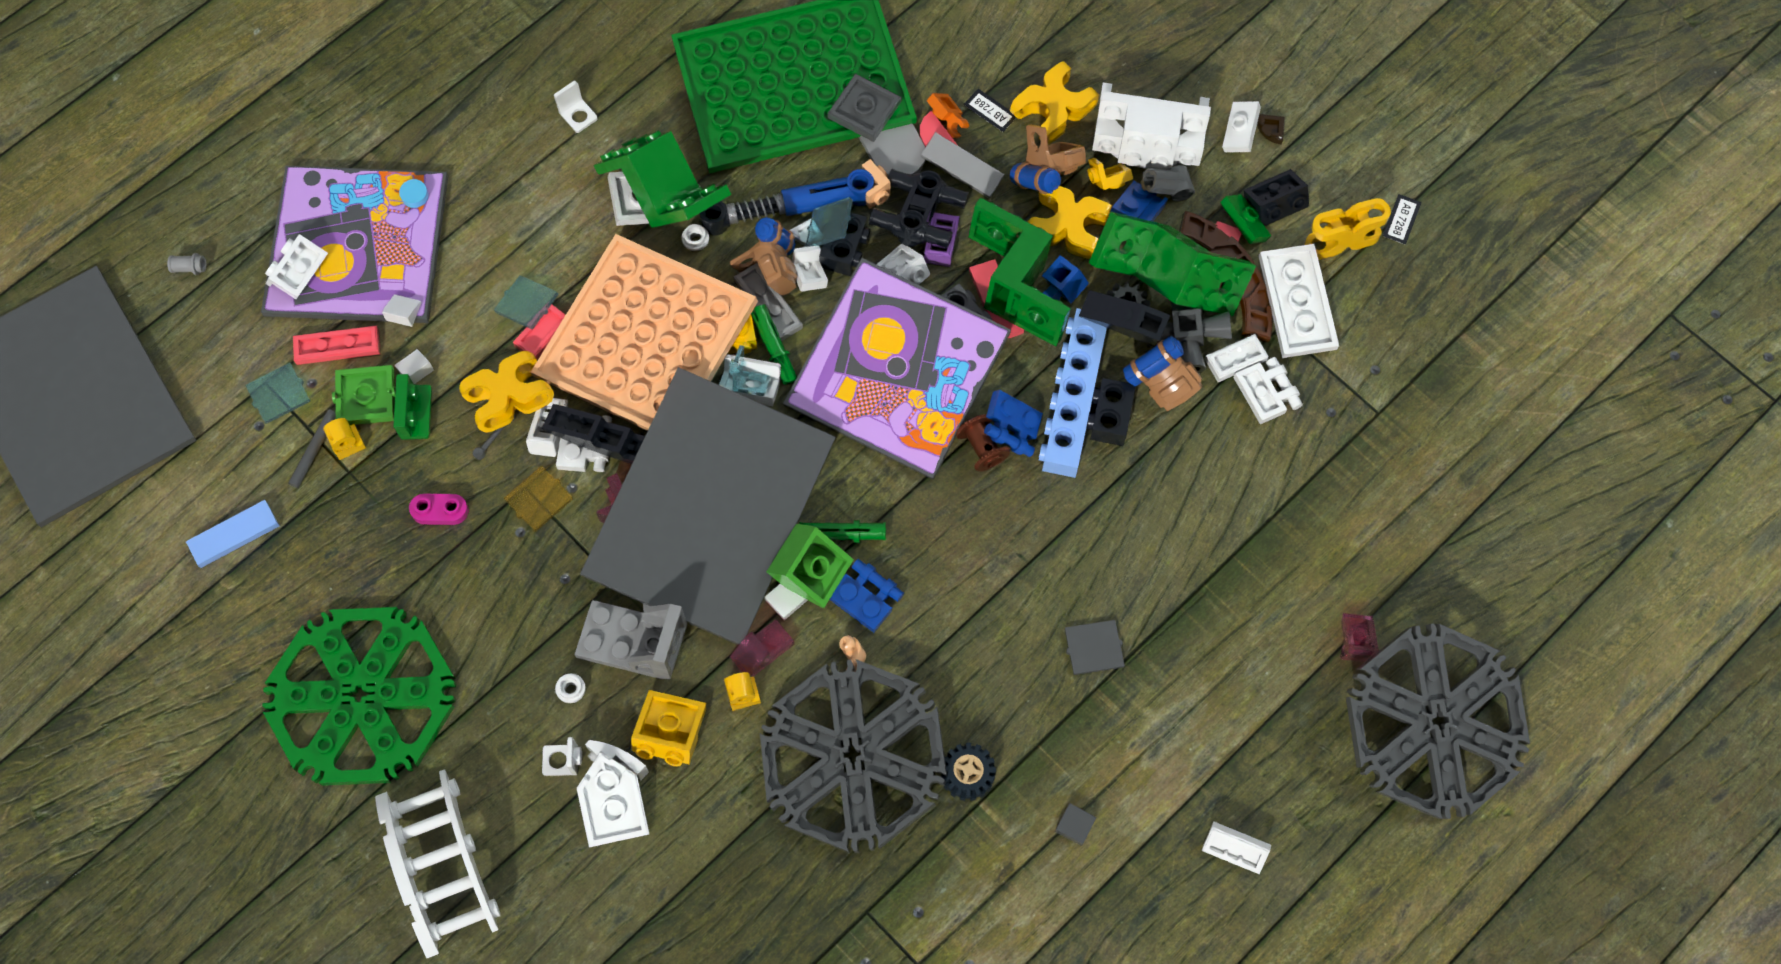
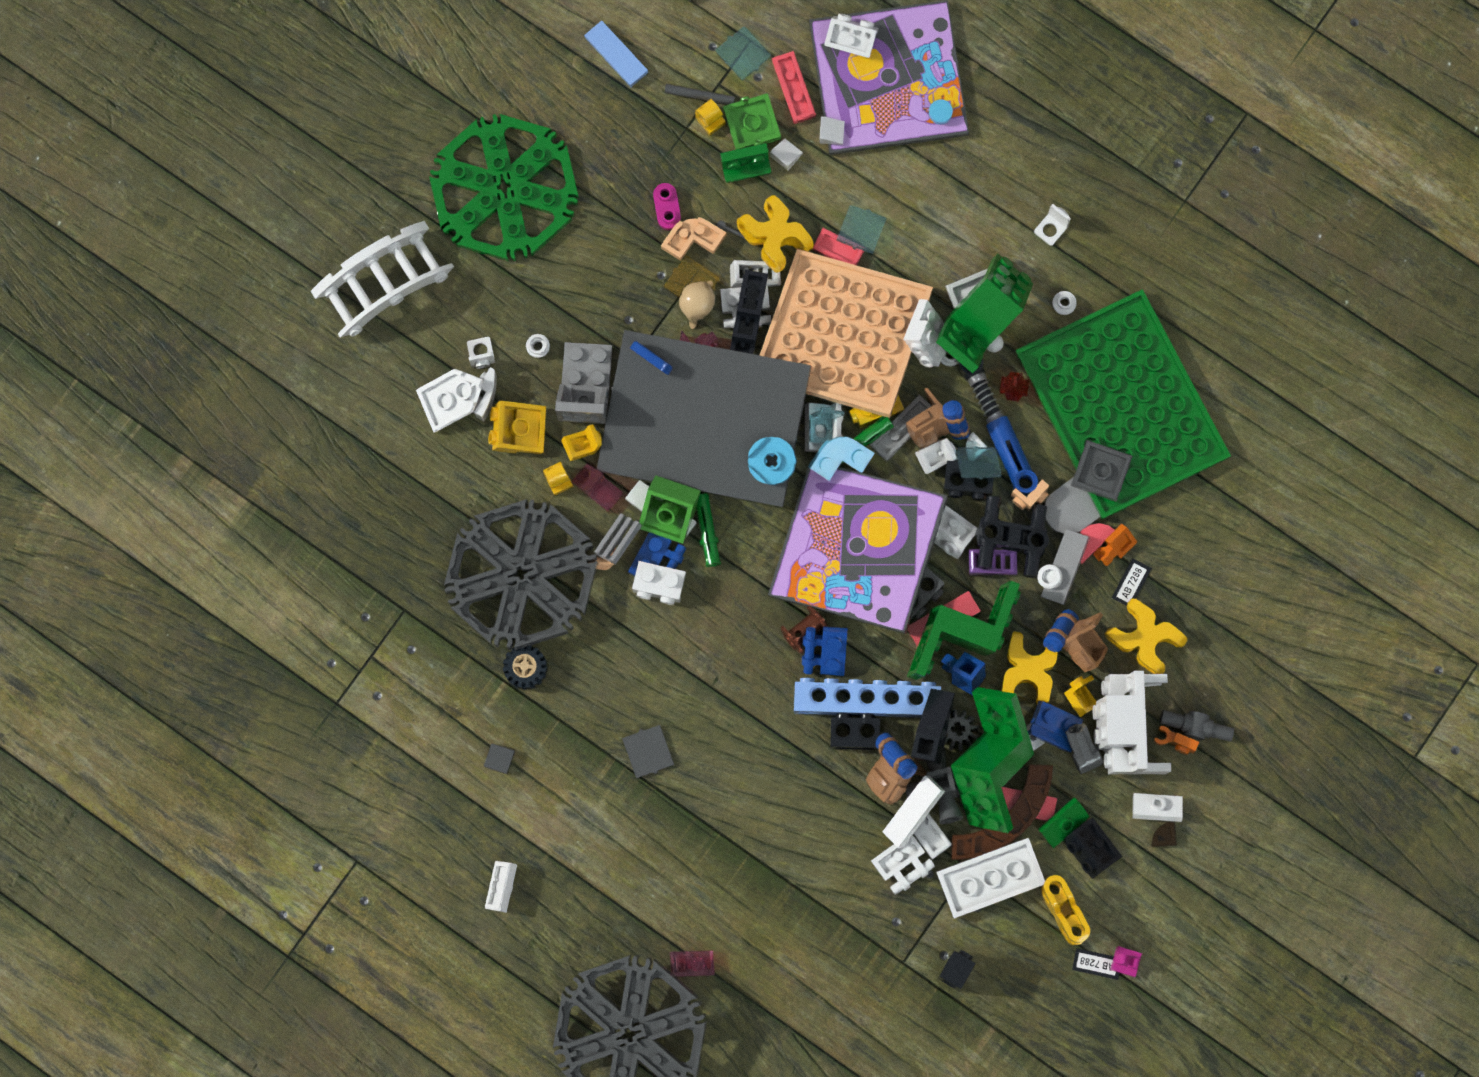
camera: 85 degrees right, 10 degrees up
none -> yellow bracket [561,424,602,461]
none -> light grey tile [594,513,642,565]
none -> blue tile [630,341,673,375]
none -> white bracket [632,561,686,605]
none -> light nougat plate [661,217,727,261]
none -> tan hair [679,281,715,329]
none -> medium azure plate [748,437,797,485]
none -> medium azure plate [808,436,875,481]
none -> white tile [883,775,945,848]
none -> white plate [903,299,946,368]
none -> black brick [937,950,976,991]
none -> clear red gear [1000,372,1029,402]
none -> white tile [1037,565,1063,590]
none -> white plate [1052,291,1076,315]
none -> dark pink tile [1110,946,1142,977]
none -> orange plate [1154,726,1199,755]
none -> dark grey pin [1159,710,1234,742]

